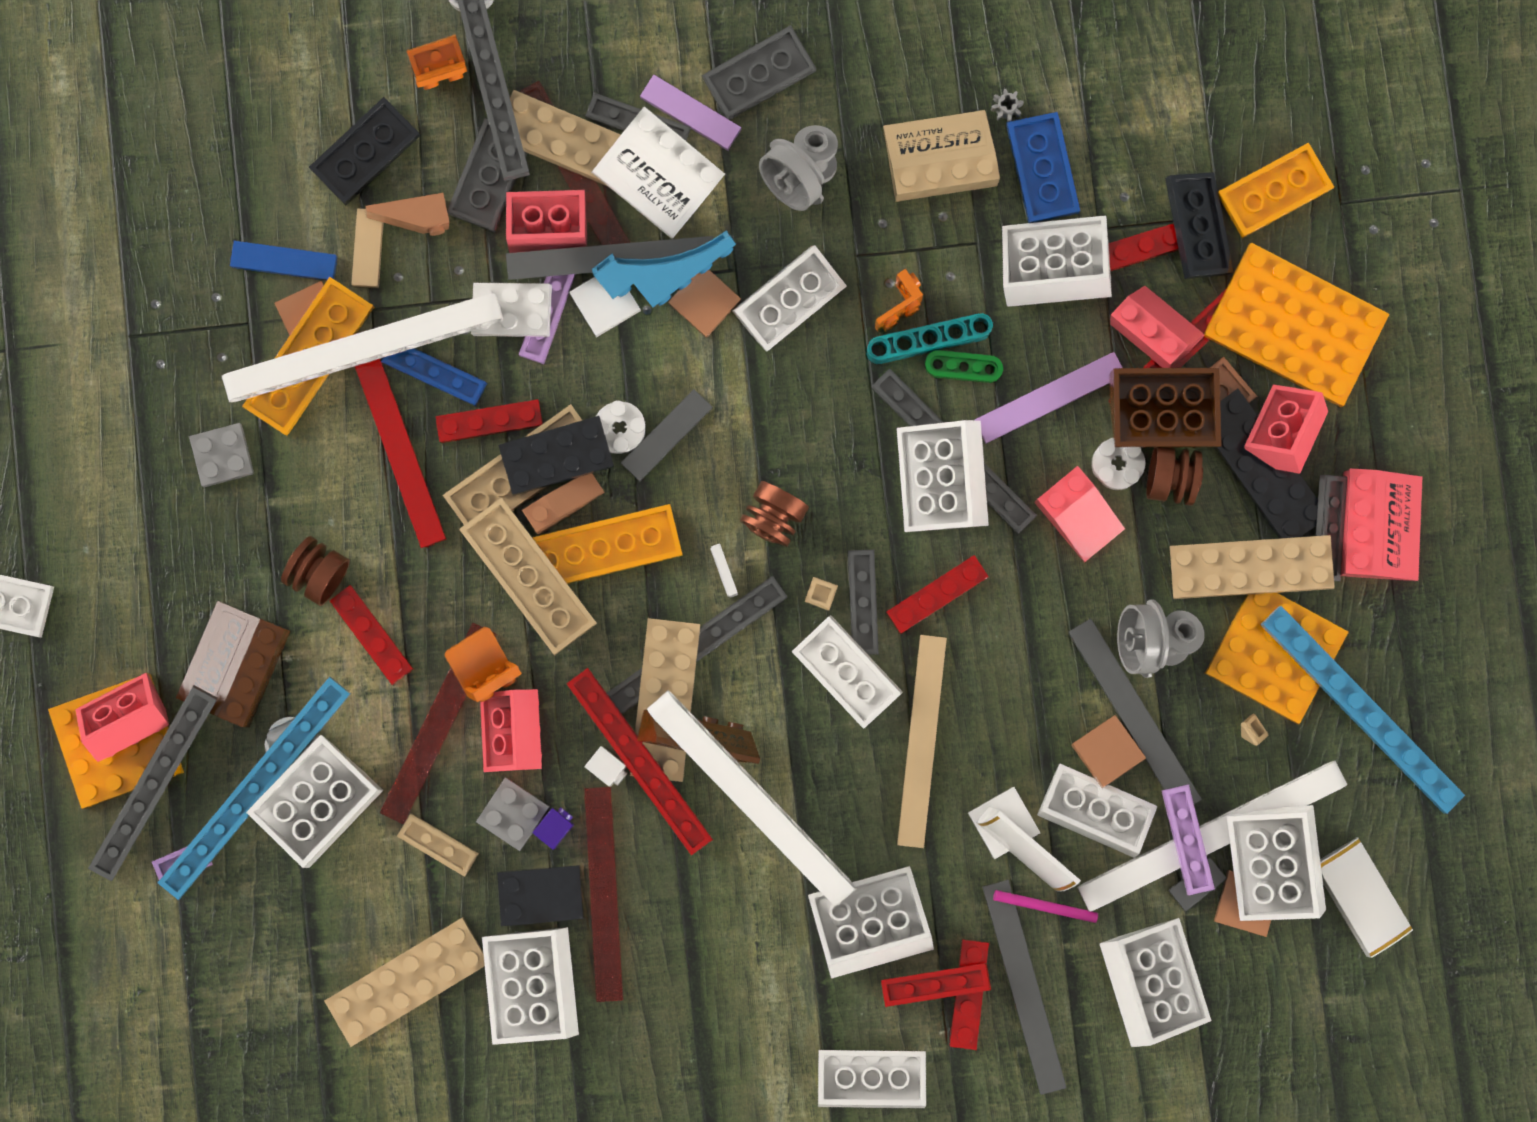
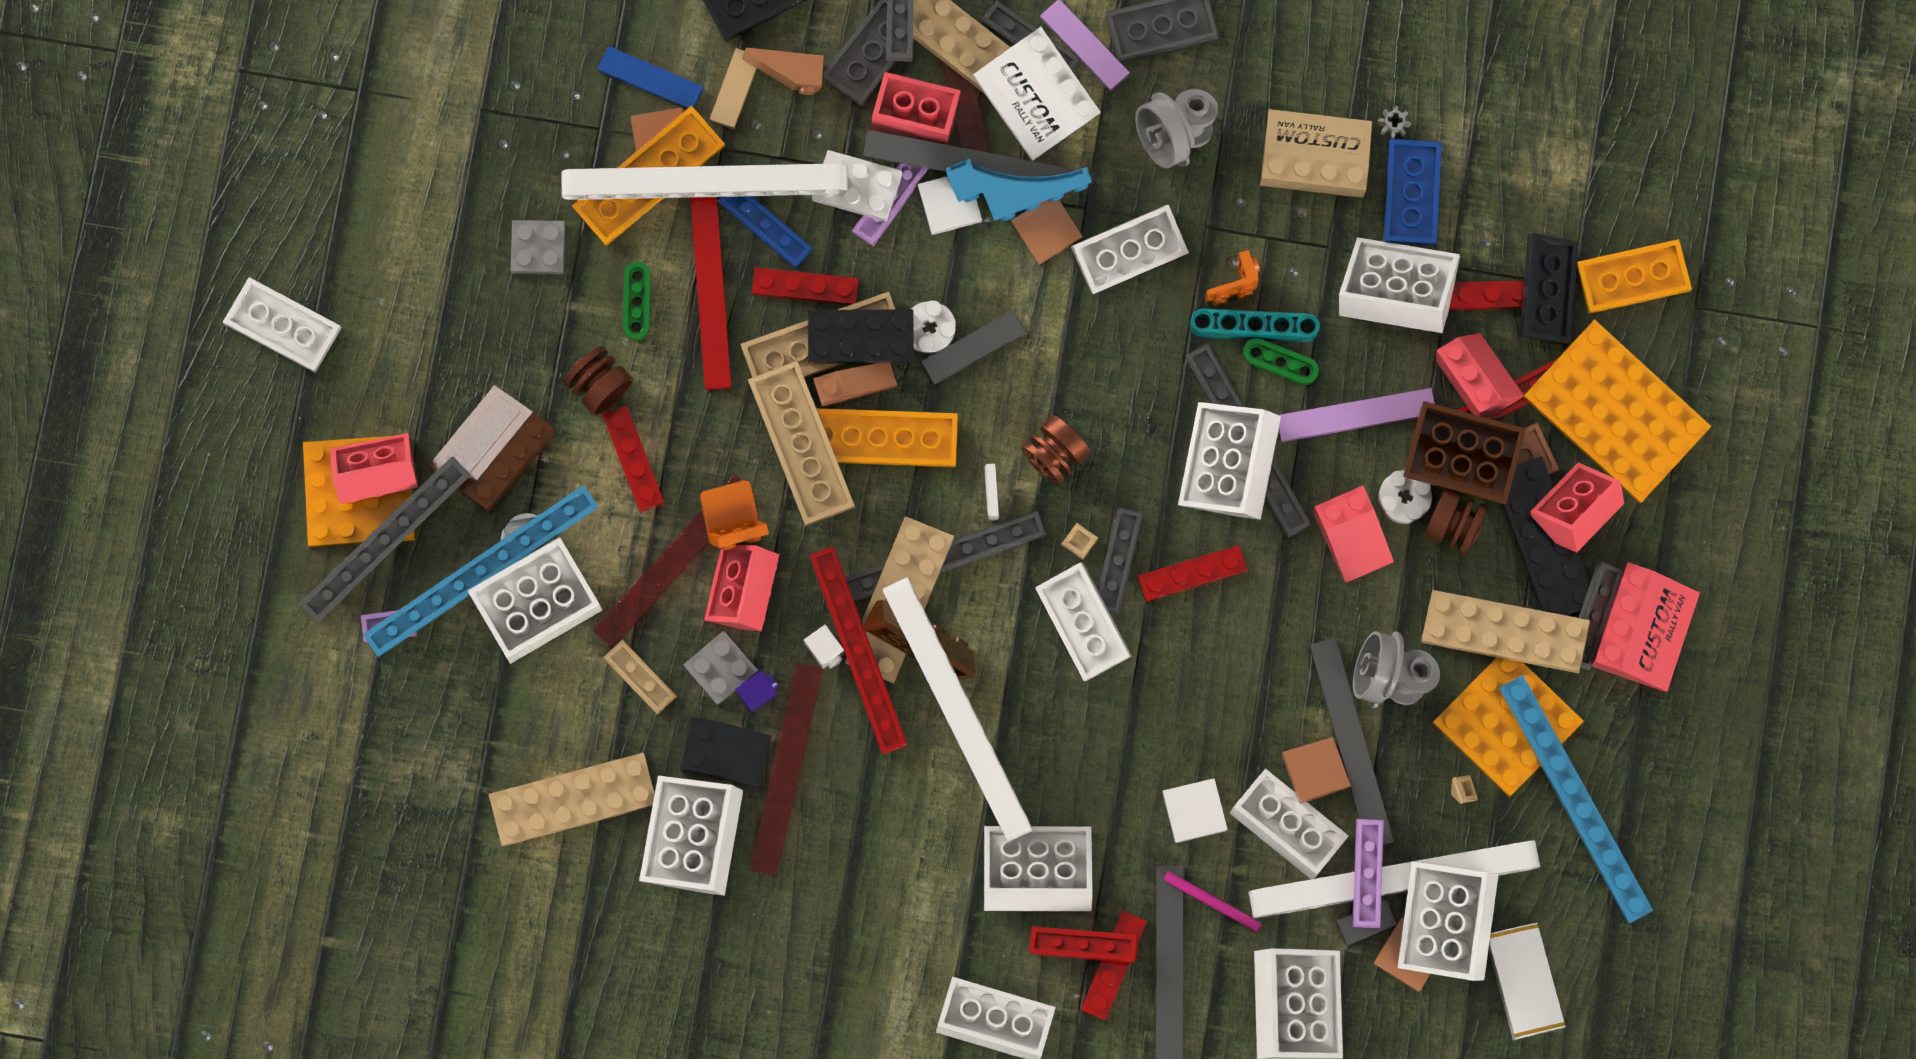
camera: 15 degrees right, 5 degrees down
tan tile [897,635,947,848] -> none
white slope [976,806,1081,891] -> none
none -> green plate [623,262,651,341]

